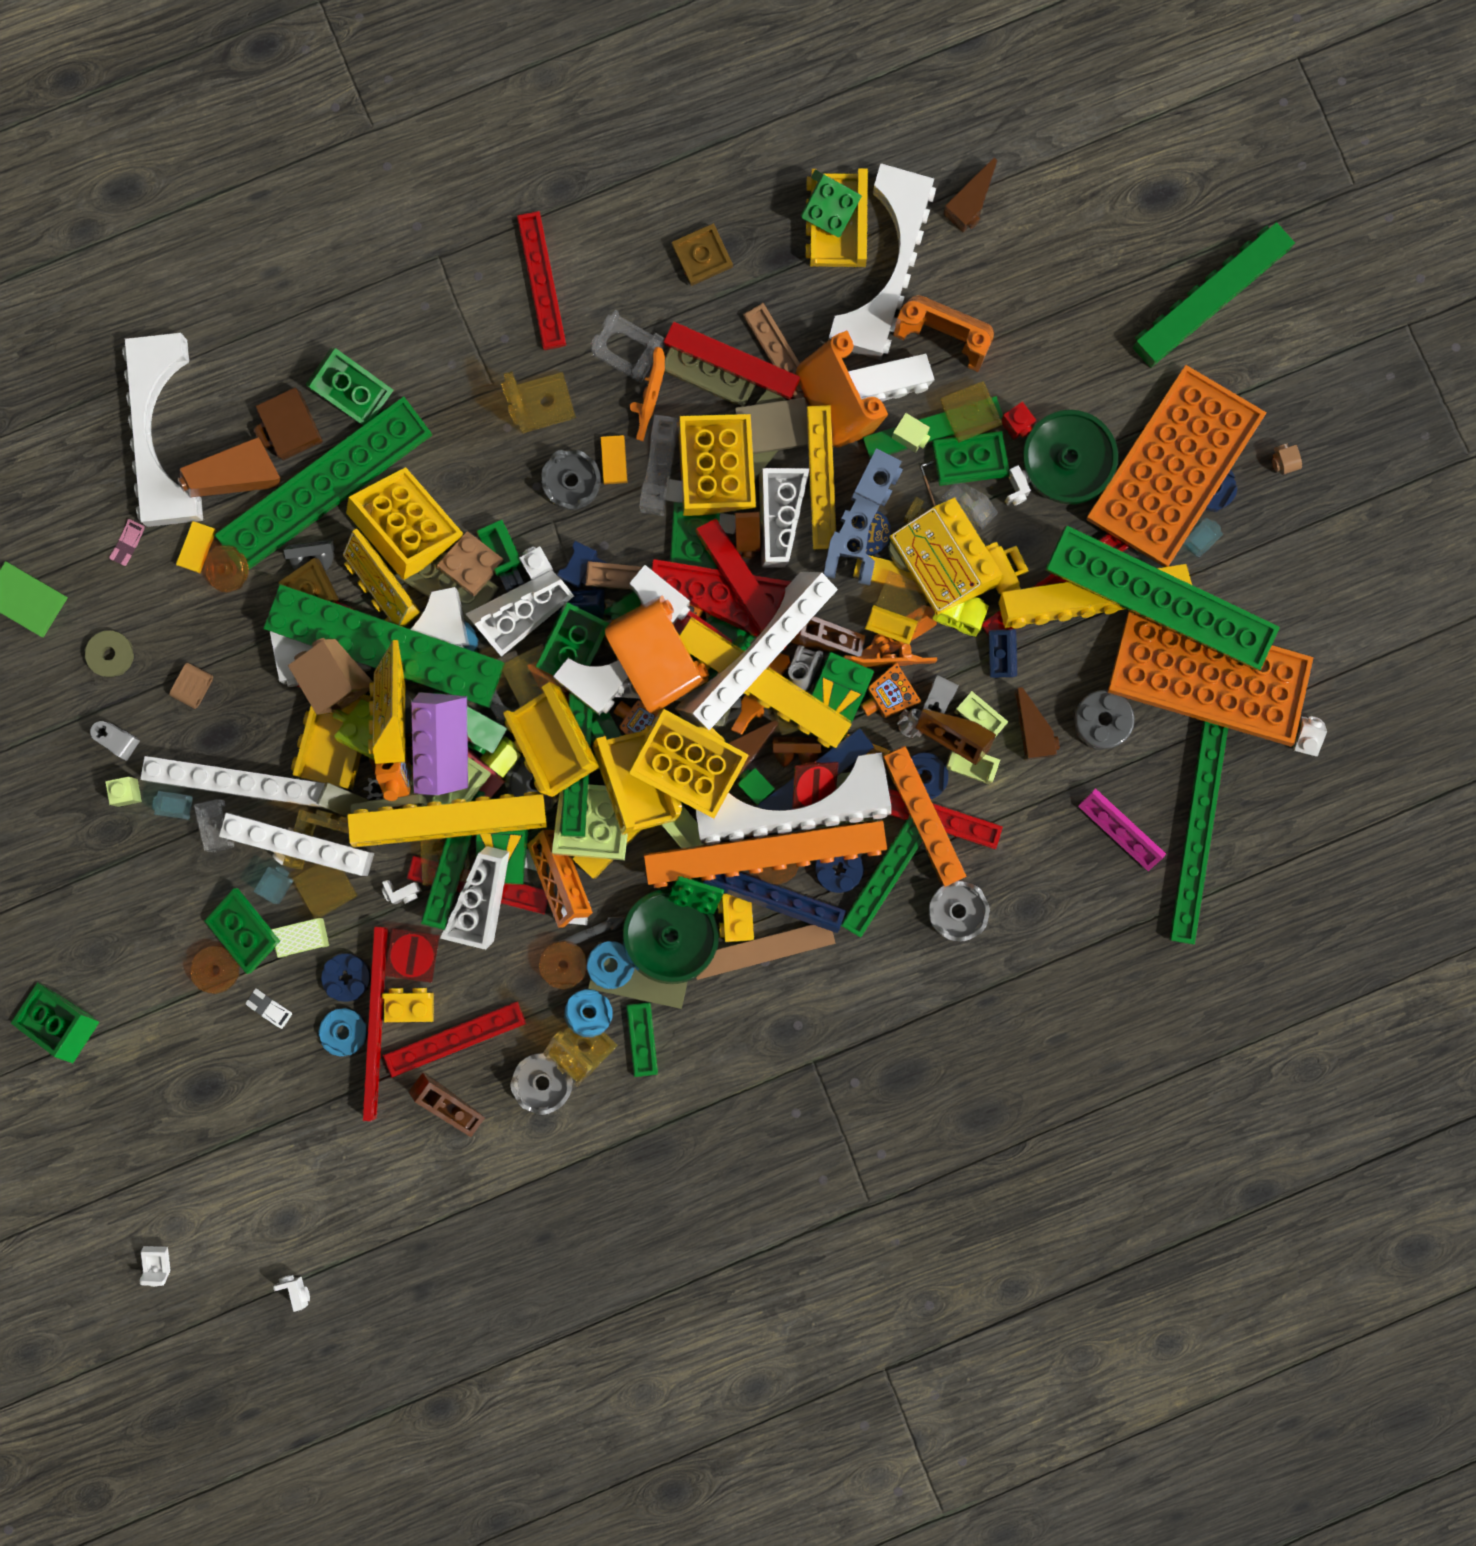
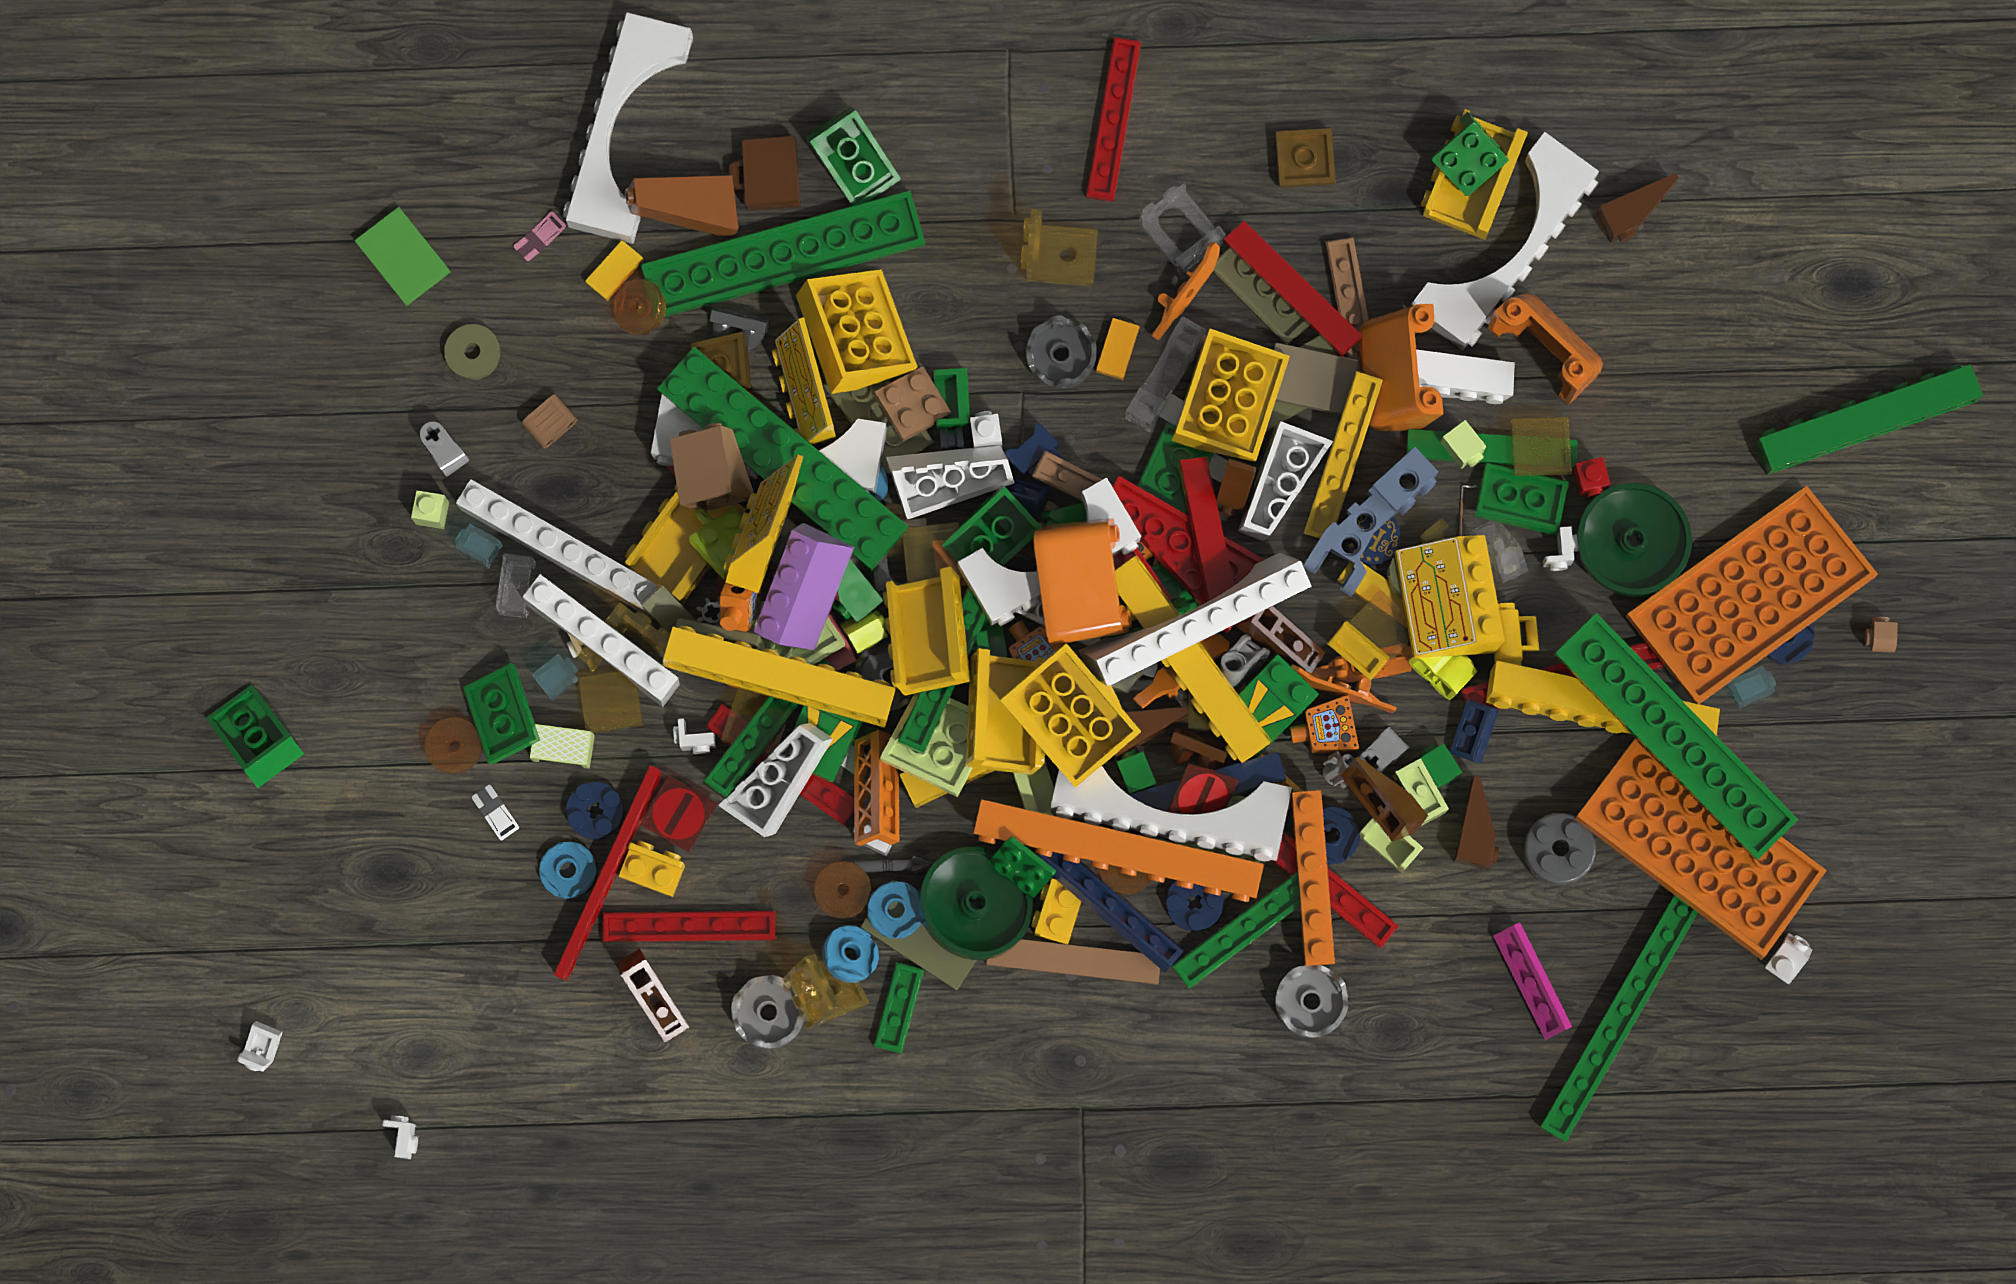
camera: 20 degrees right, 5 degrees down
none -> green brick [1419,743,1462,789]

